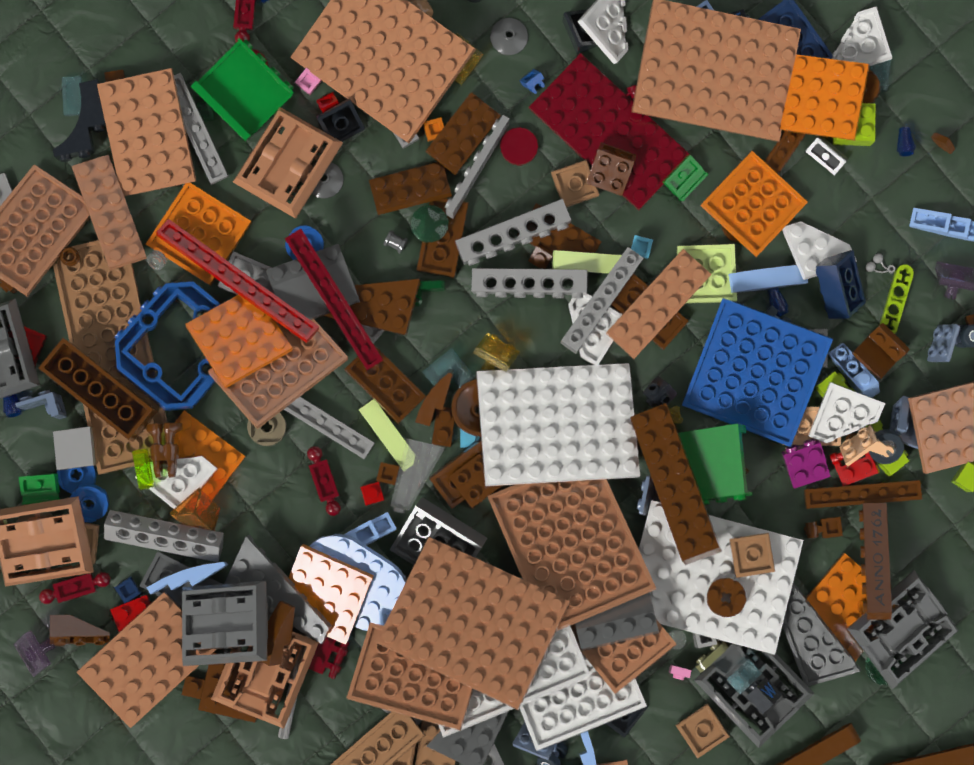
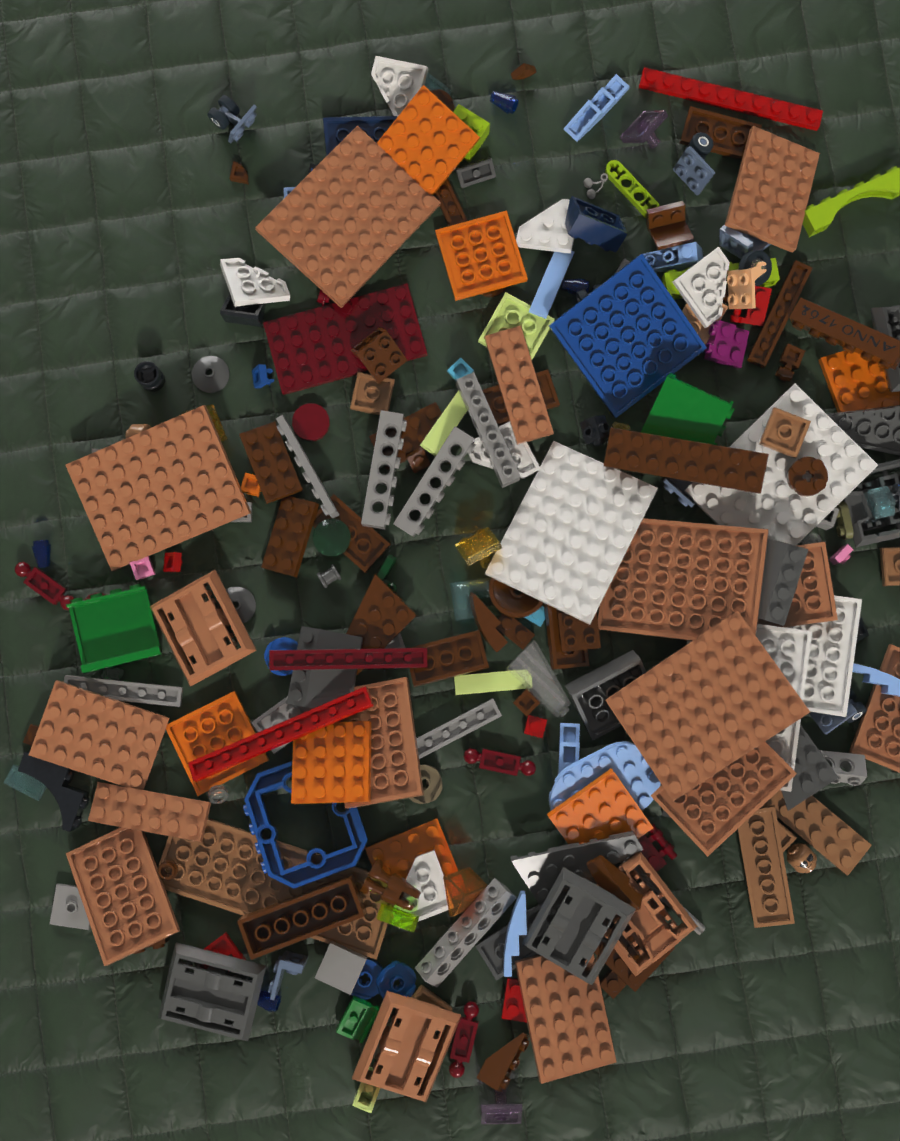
camera: 55 degrees left, 0 degrees up
dark blue tile [114,577,142,604] -> none
black slope [316,98,365,142] -> none
green plate [662,155,708,201] -> none

